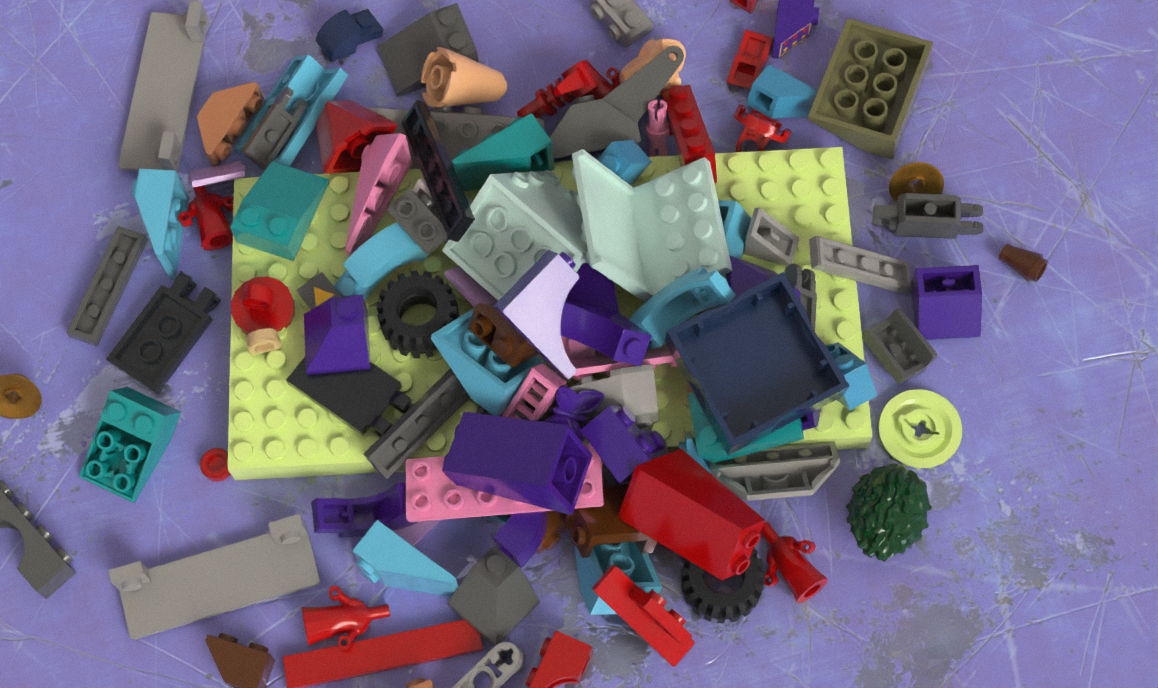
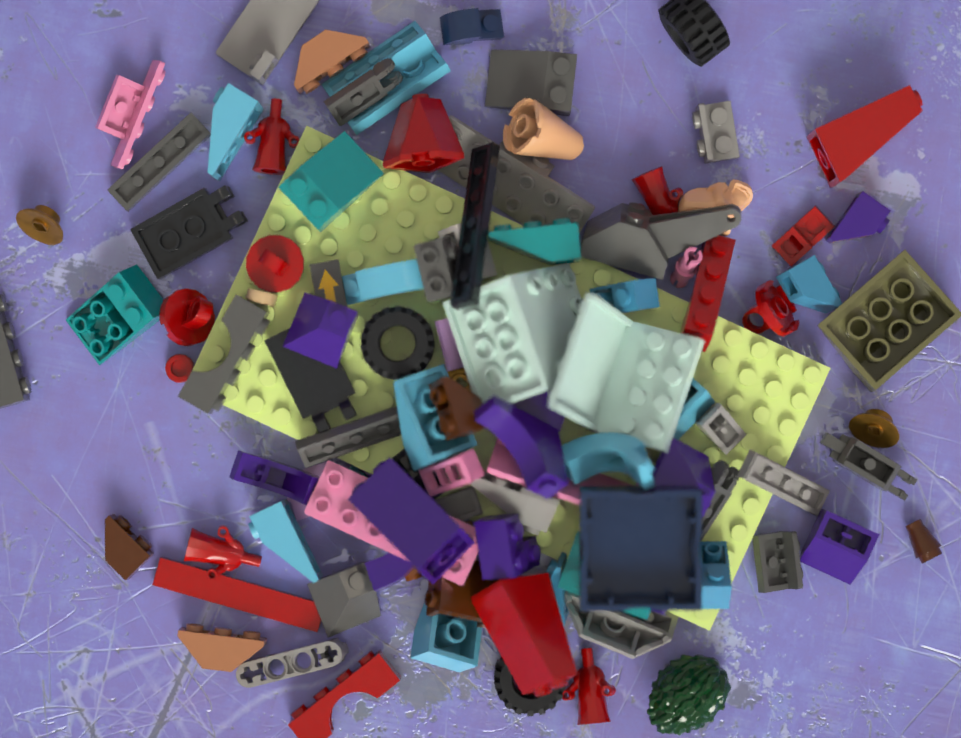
camera: 25 degrees right, 20 degrees up
light grey bracket [108,514,321,640] -> none
lavender piece [187,161,247,187] -> none
bright pink wedge [345,133,412,258] -> none
arch [493,250,580,380] -> none
red piece [517,60,599,118] -> none
dark purple piece [544,386,604,443] -> none
red bracket [592,565,695,666] -> none
yellowish green gear [878,389,962,470] -> none
none -> bright pink bracket [95,60,165,169]
none -> red tile [159,288,215,347]
none -> dark grey arch [177,295,270,414]

